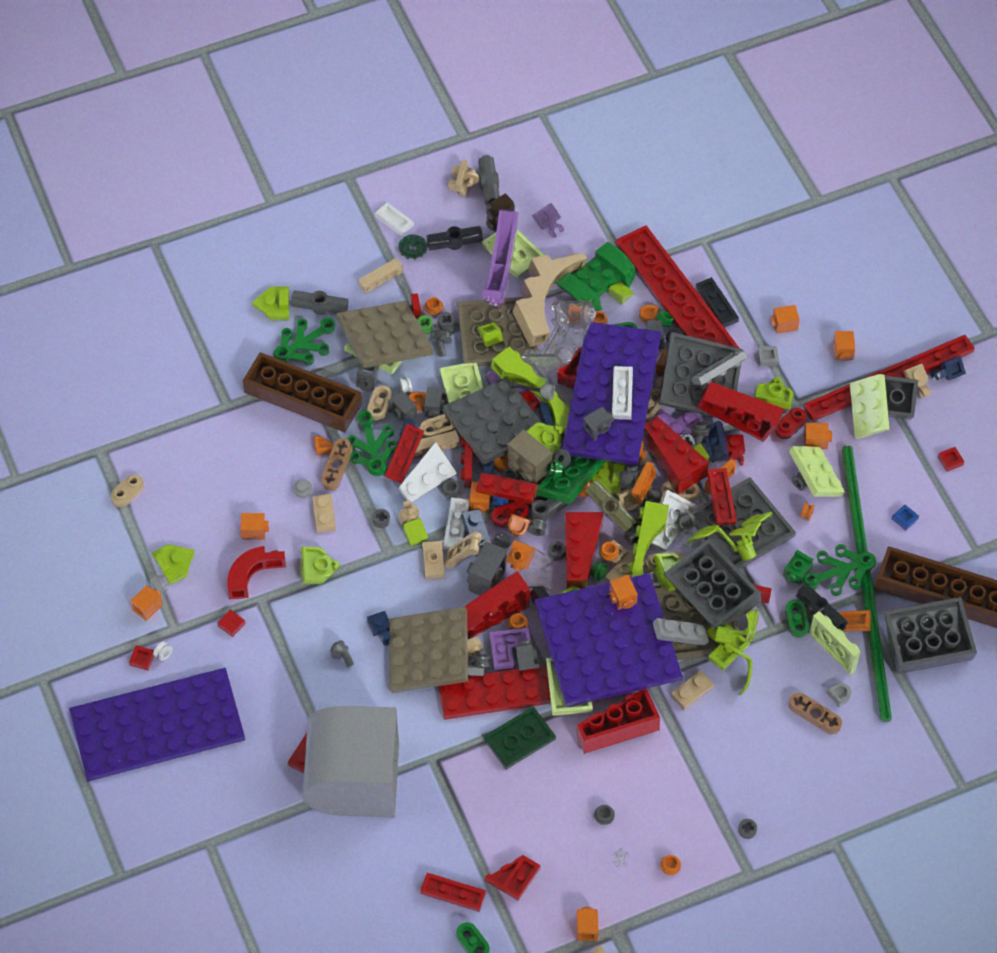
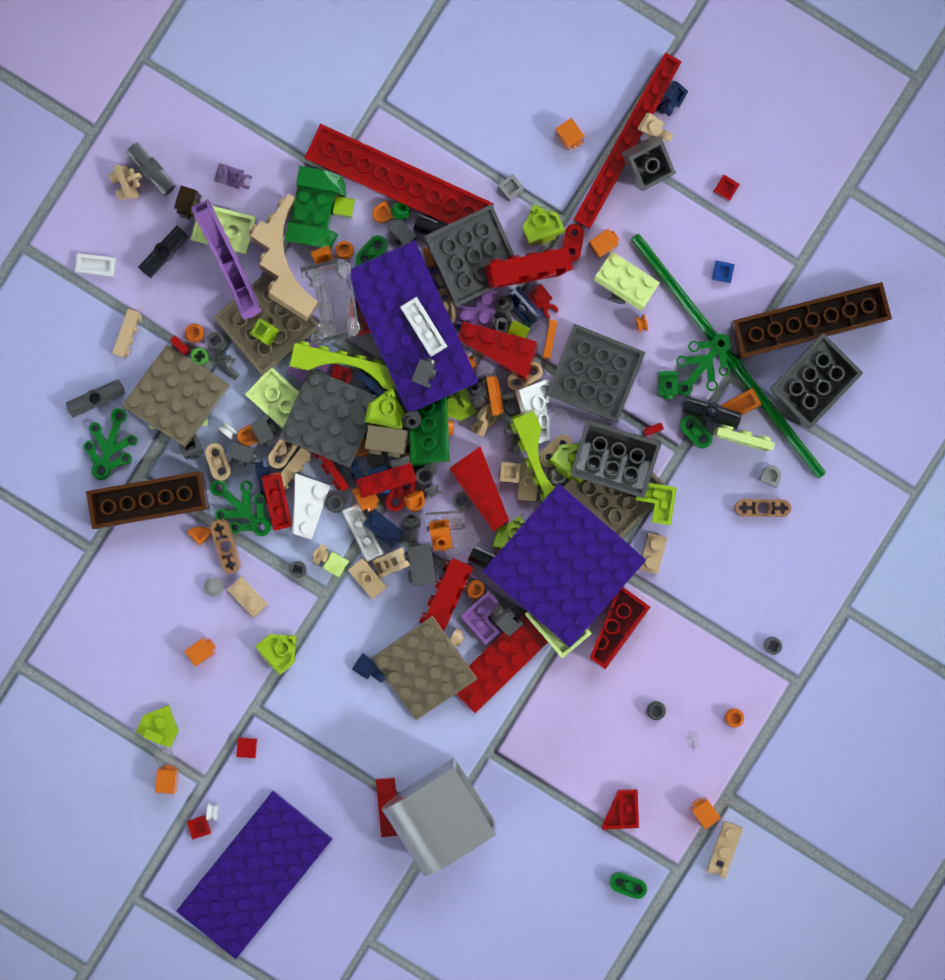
camera: 35 degrees left, 30 degrees up
tan plate [111,474,144,507] -> none
red arch [227,546,286,600] -> none
lime plate [252,286,289,321] -> none
dark grey plate [330,640,354,668] -> none
clear green gear [398,234,427,260] -> none
red plate [420,872,486,912] -> none
light grey tile [468,664,485,676] -> none
dark grey bush [472,654,490,667] -> none
dark green tile [483,706,556,770] -> none
hinge [510,381,555,400] -> none
green plate [548,460,563,479] -> none
olive piece [585,480,637,533] -> none
green plate [590,562,608,581] -> none
orange plate [600,542,619,561] -> none
orange brick [609,574,638,610] -> none
light grey plate [653,618,709,646] -> none
dark grey plate [676,511,696,531] -> none
lime plant [687,512,772,561] -> none
light grey plate [690,351,747,386] -> none
black plate [695,277,739,328] -> none
red plate [706,468,737,526] -> none
lime plant [715,609,759,695] -> none
orange brick [770,305,800,333] -> none
yellowish green plate [850,374,889,439] -> none

